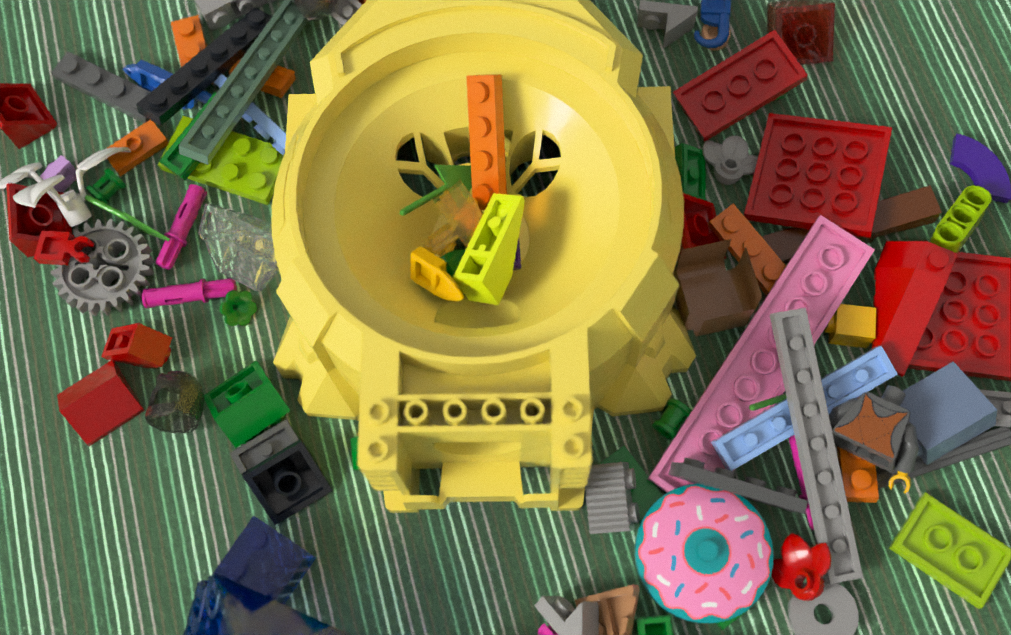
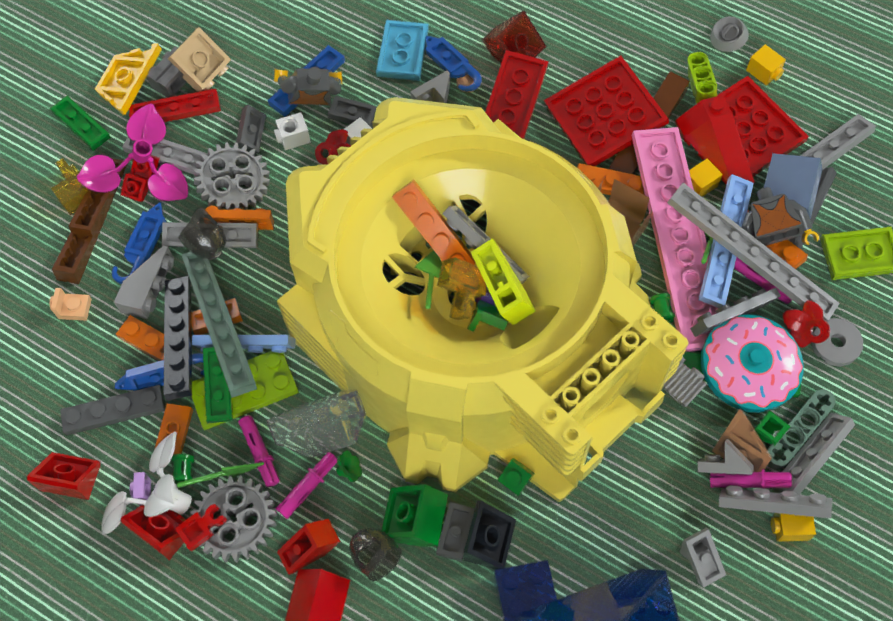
camera: 45 degrees left, 5 degrees down
yellow plate [410,246,464,301] -> none
light grey plate [703,136,758,185] -> none
dark purple tile [950,134,1011,203] -> none
none -> light grey plate [443,205,530,284]

